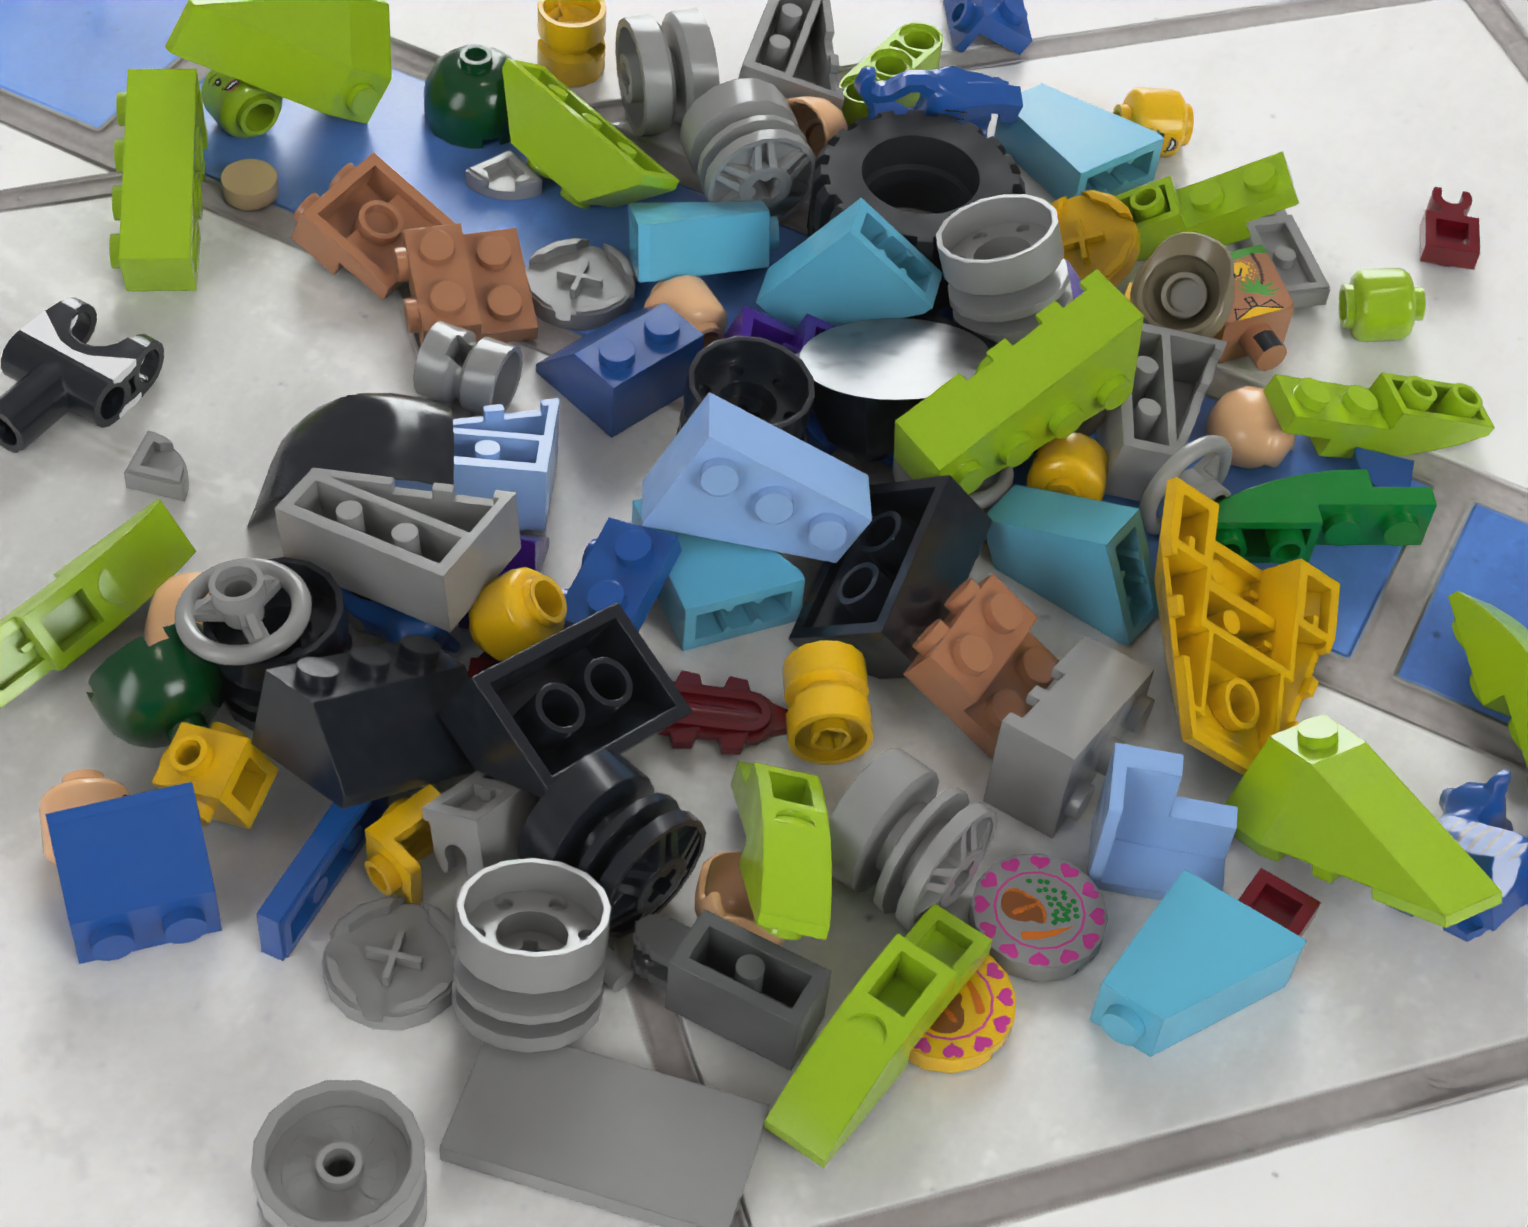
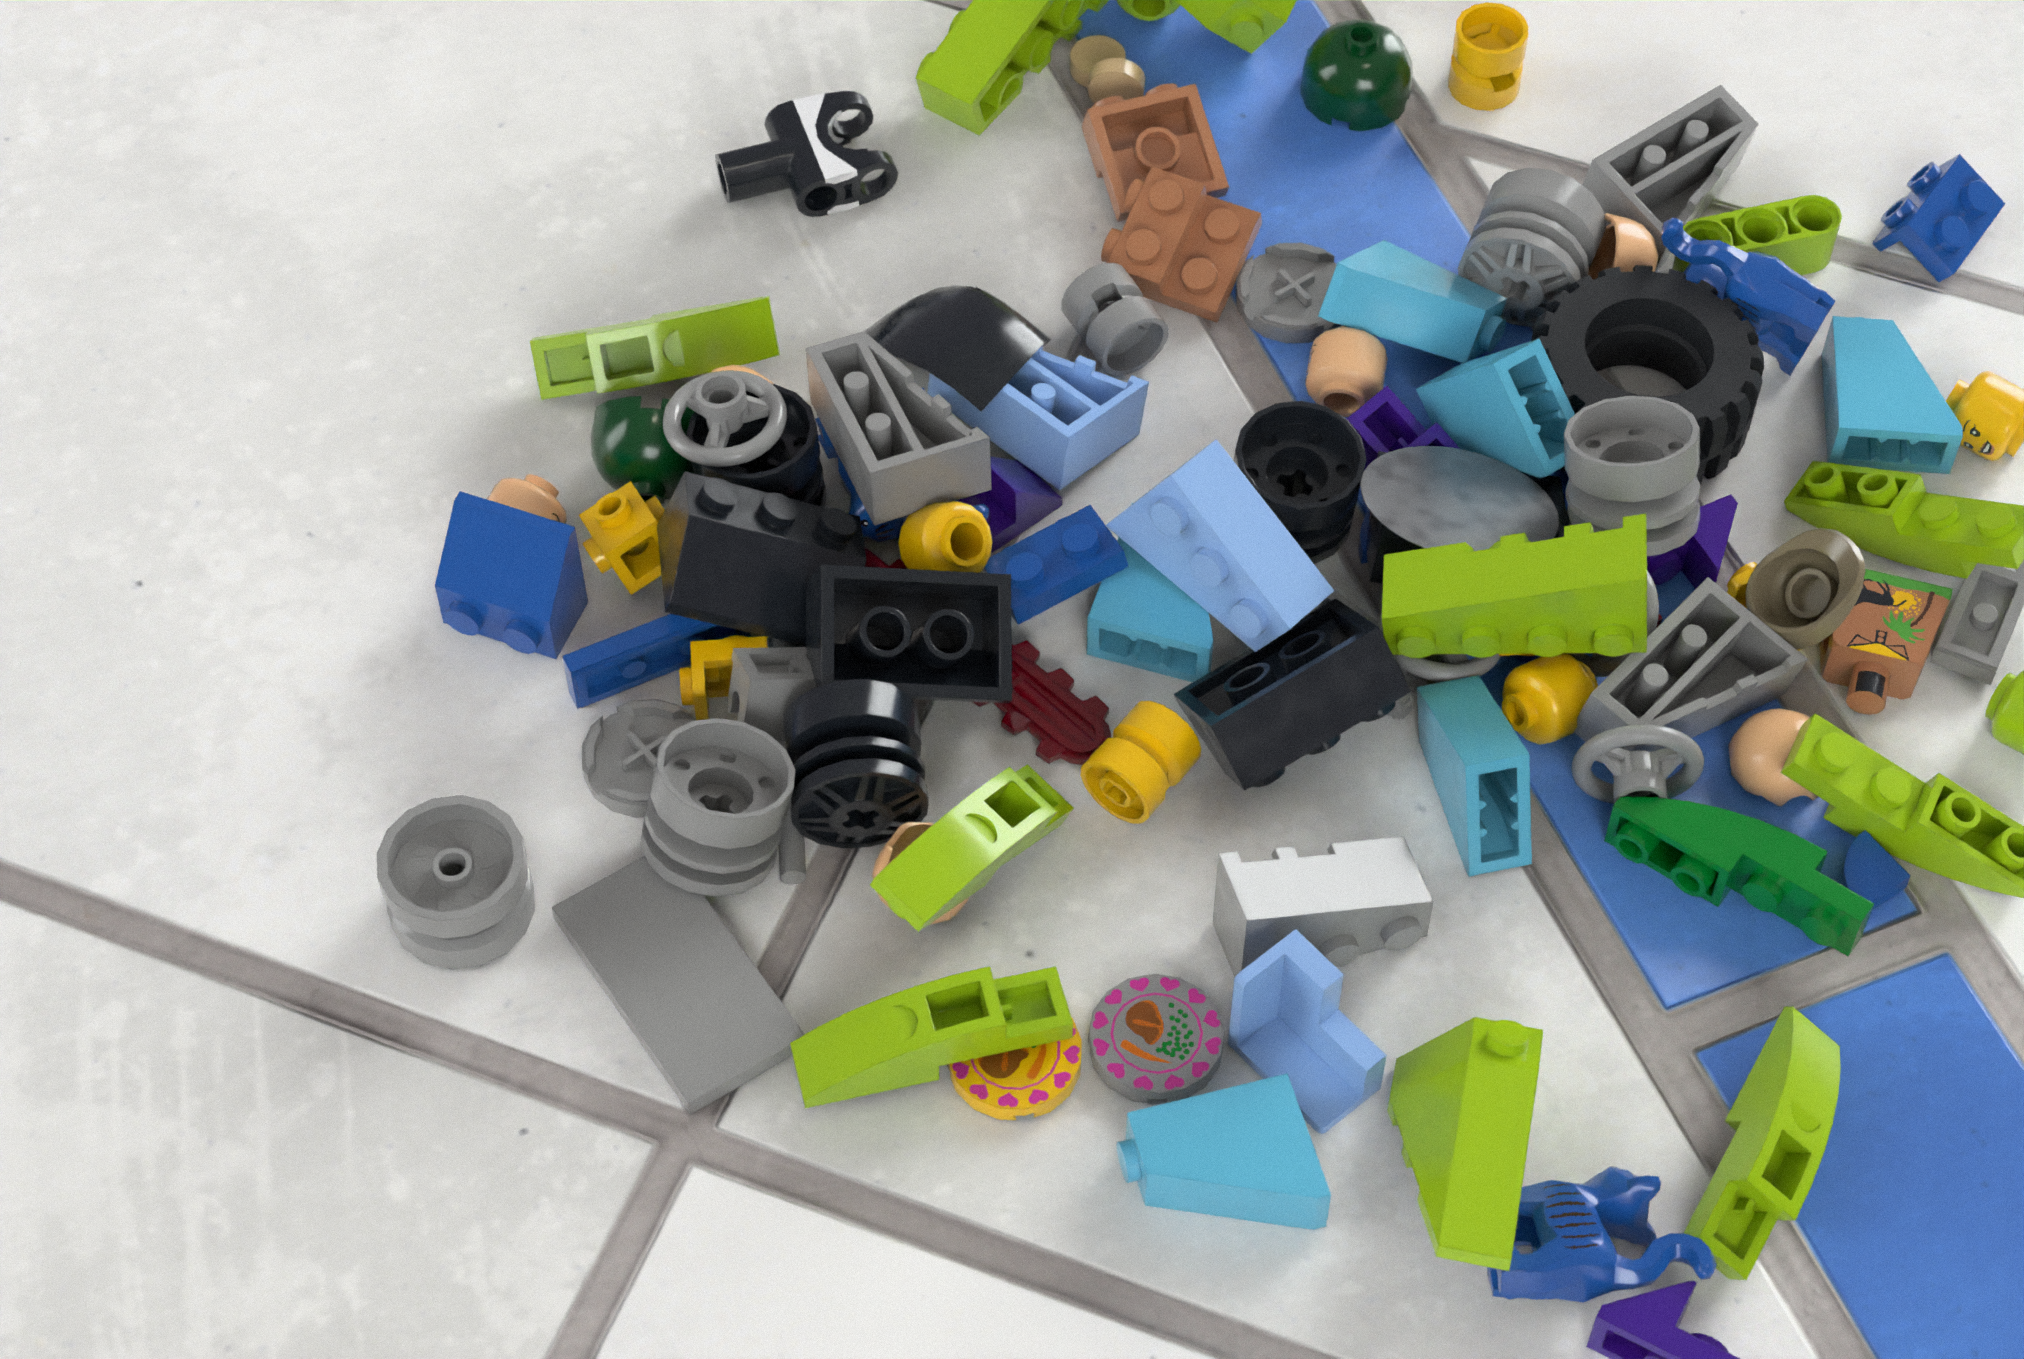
camera: 45 degrees right, 5 degrees up
light grey tile [124,430,189,502] -> none
light grey tile [465,150,542,200] -> none
lime wedge [502,58,679,209] -> none
blue slope [536,303,704,438] -> none
light grey wheel [615,8,720,137] -> none
dark grey hinge [631,909,832,1071] -> none
light grey wheel [829,748,997,931] -> none
nougat plate [903,573,1059,760] -> none
yellow tile [1051,190,1140,287] -> none
yellow wedge [1154,477,1340,776] -> none
dark red plate [1238,868,1321,937] -> none
none -> tan tile [1088,57,1145,103]

